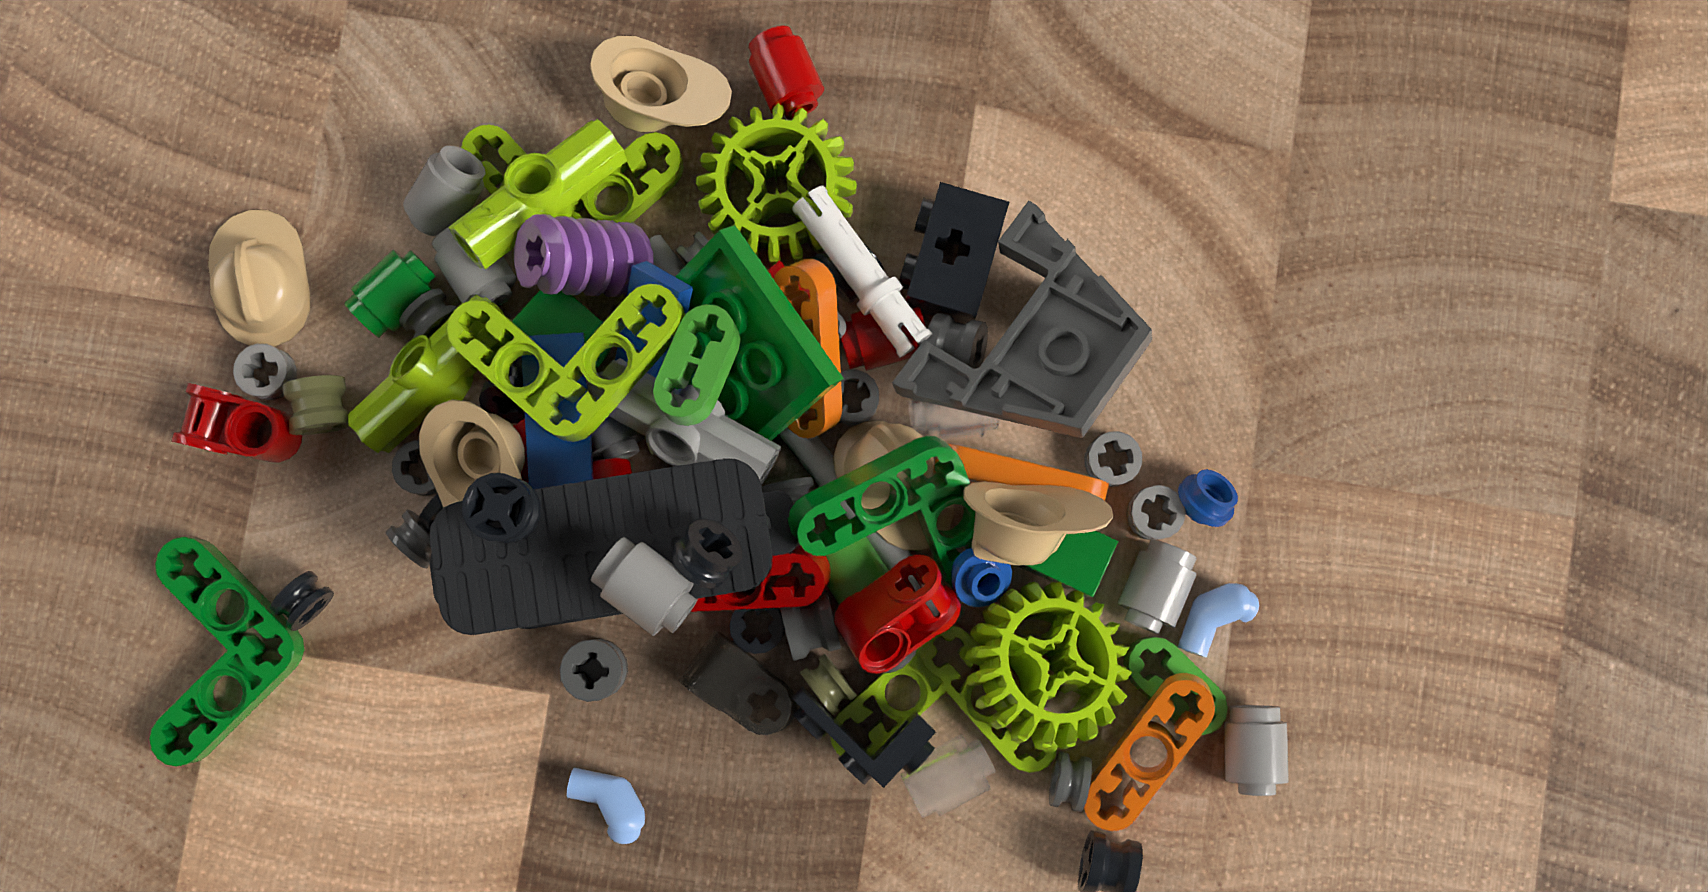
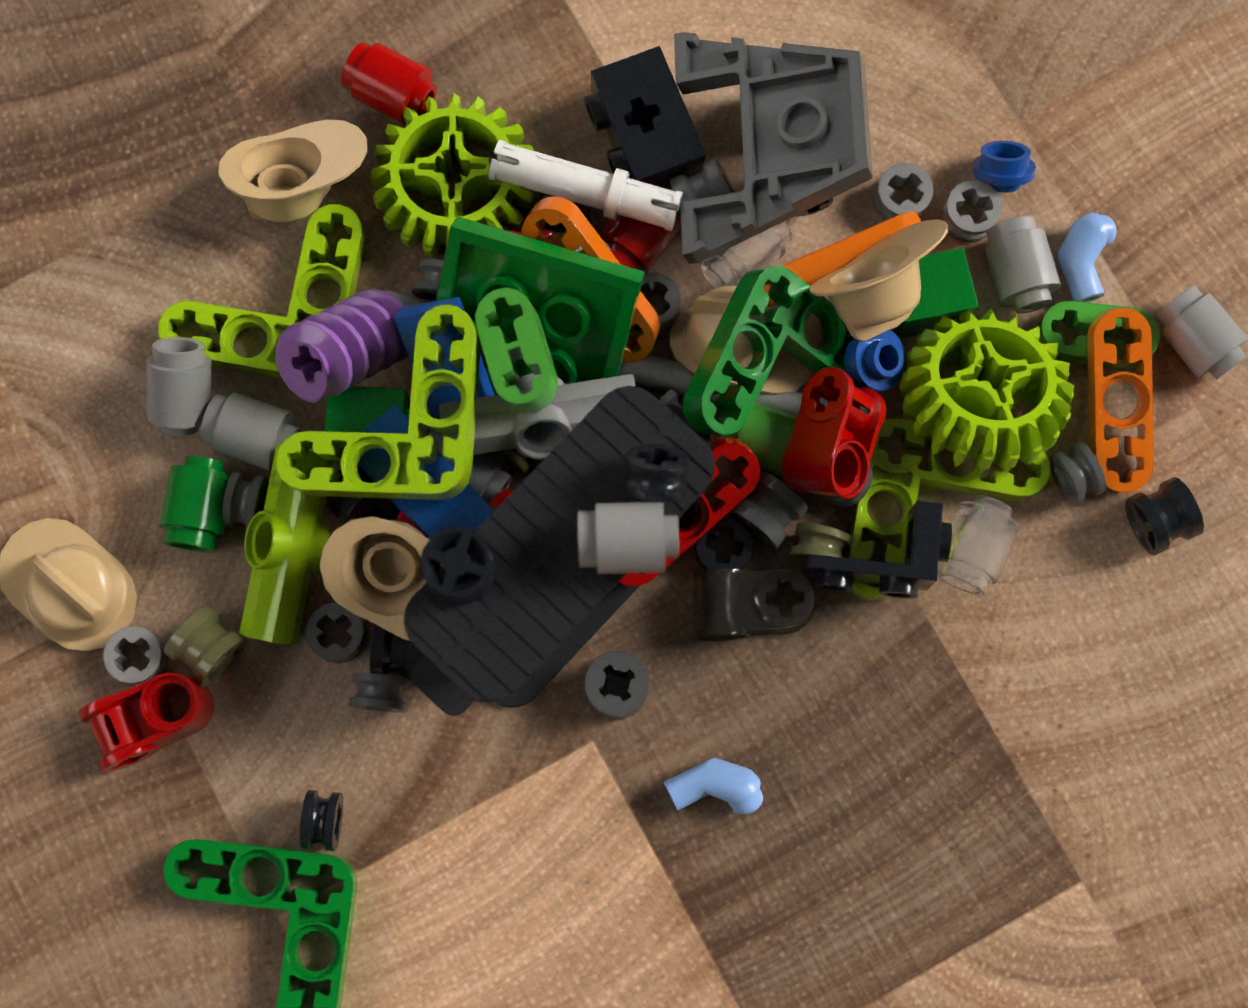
camera: 35 degrees left, 5 degrees down
lime piece [448,119,627,269] -> none

